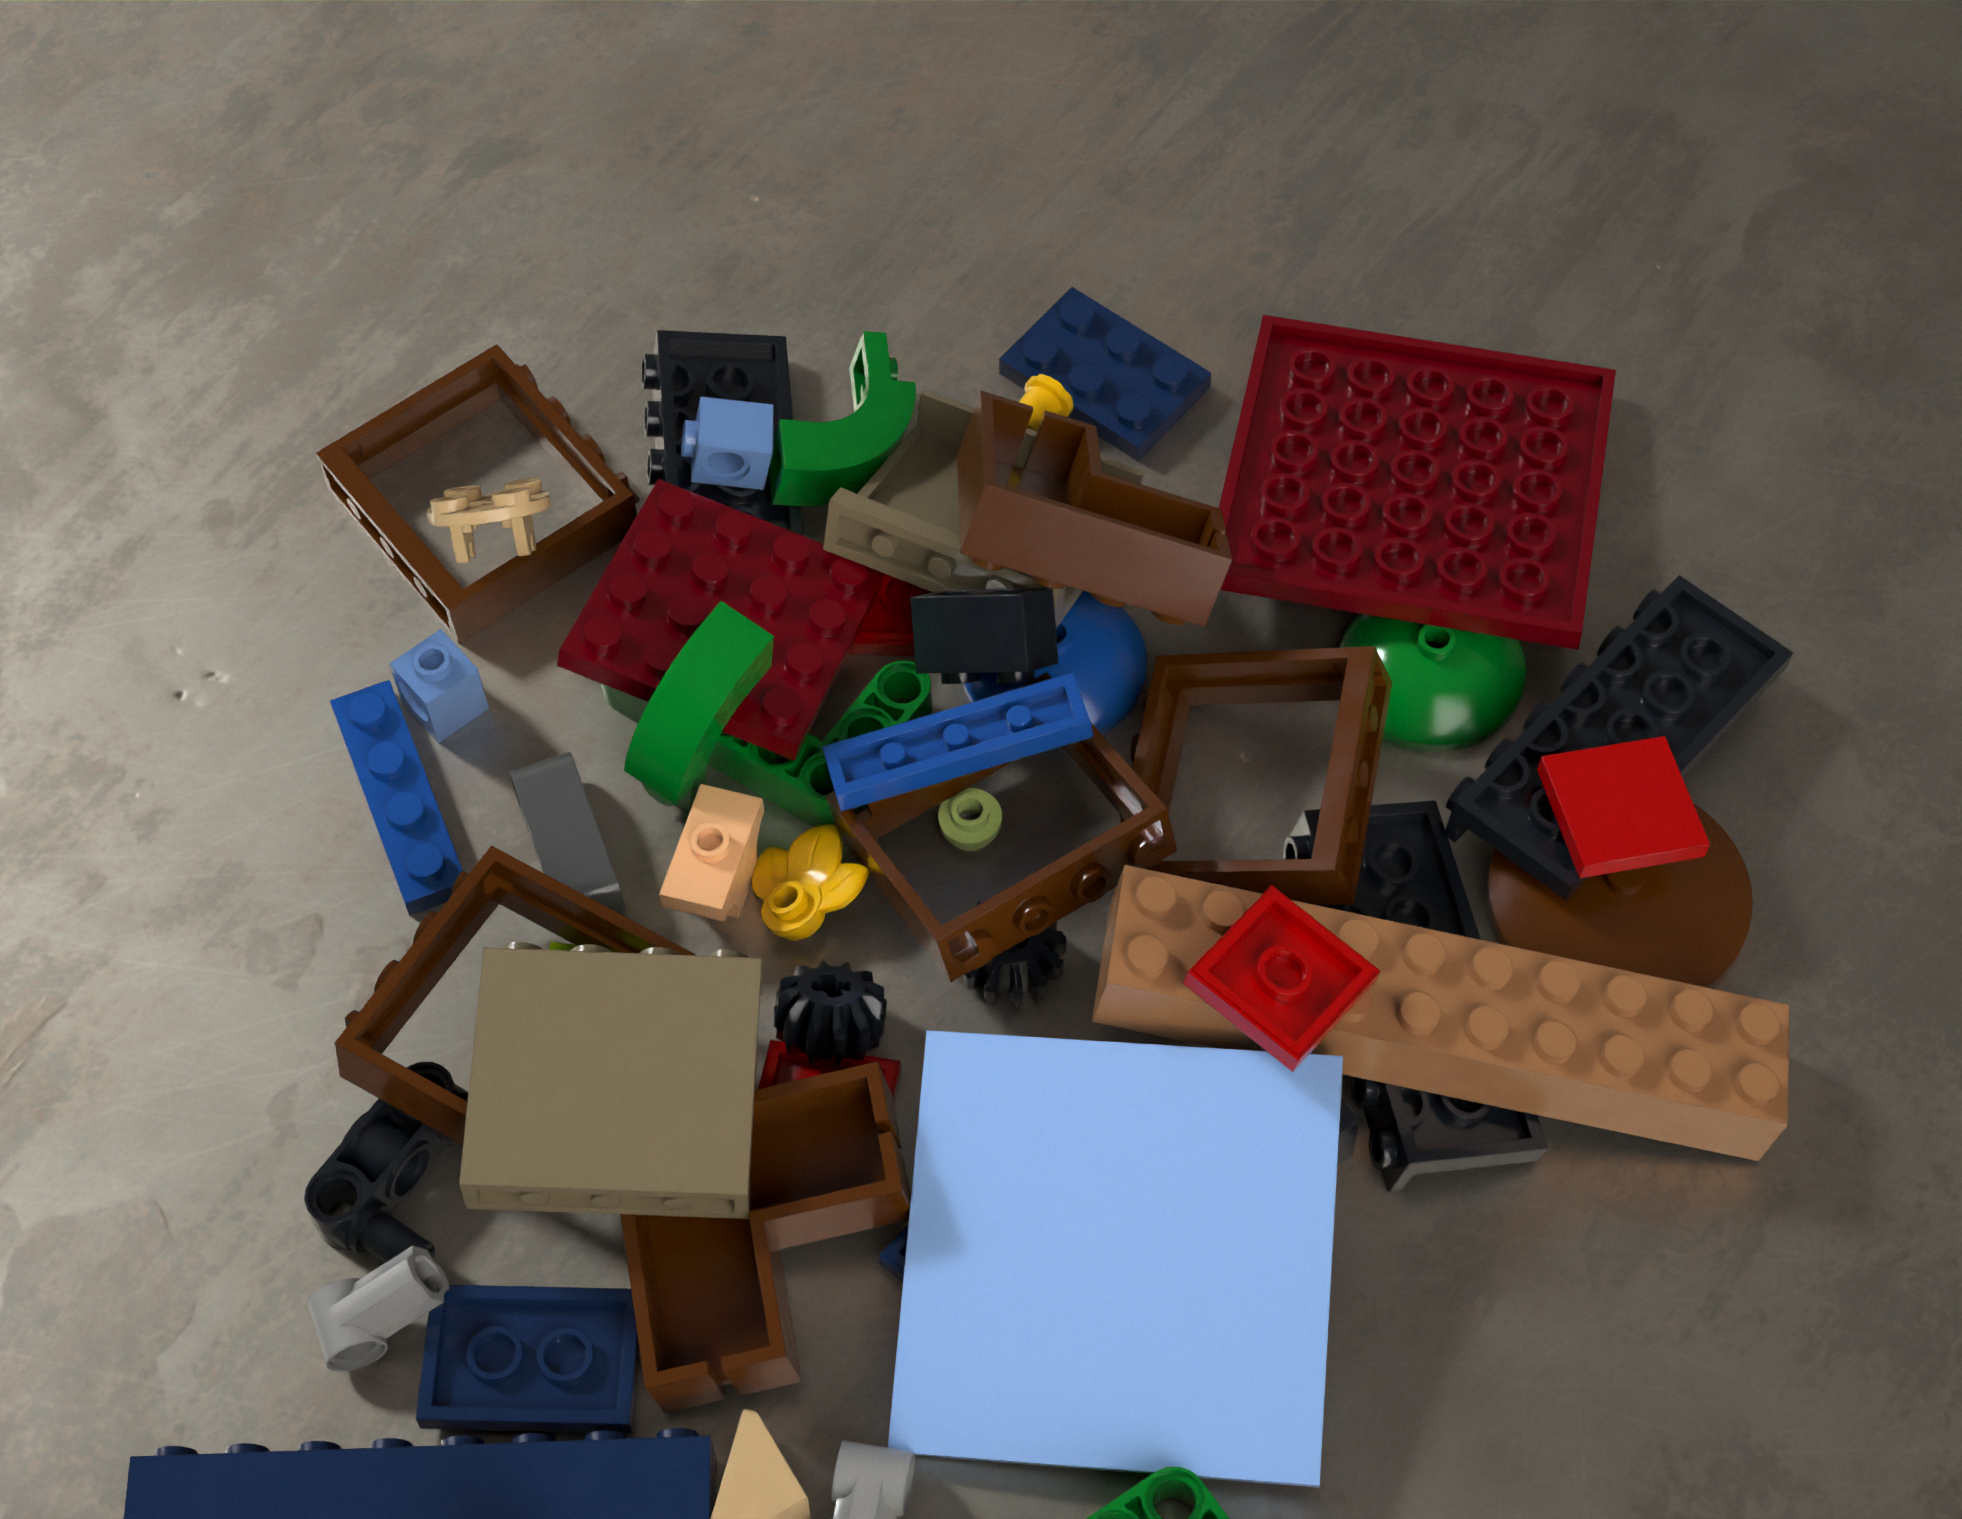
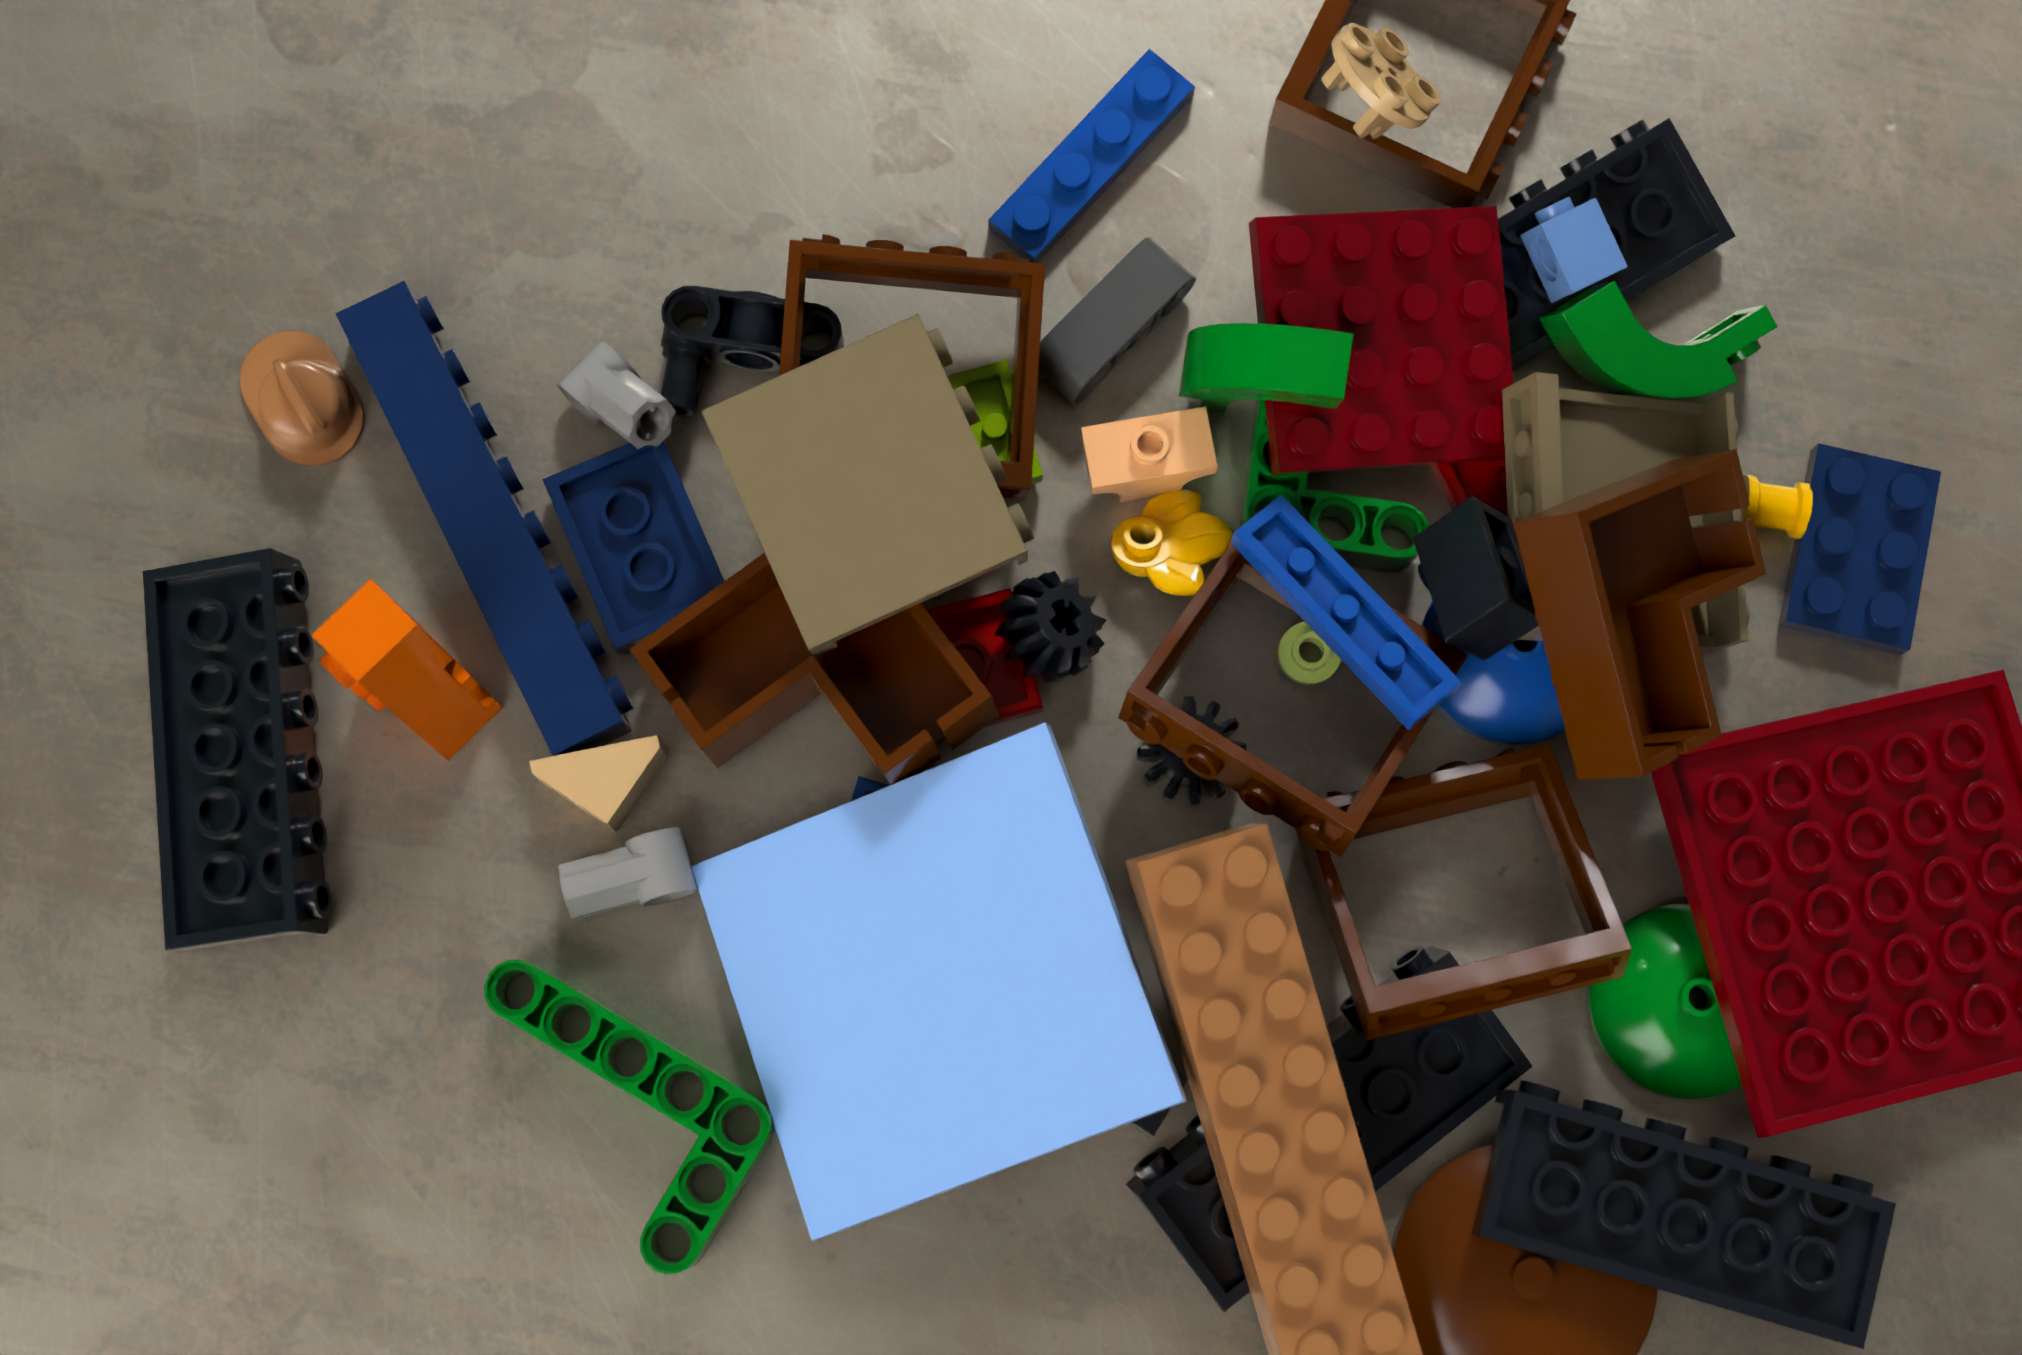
camera: 60 degrees right, 20 degrees up
medium blue brick [389,629,489,744] -> none
red tile [1183,885,1381,1072] -> none
red tile [1537,736,1710,879] -> none

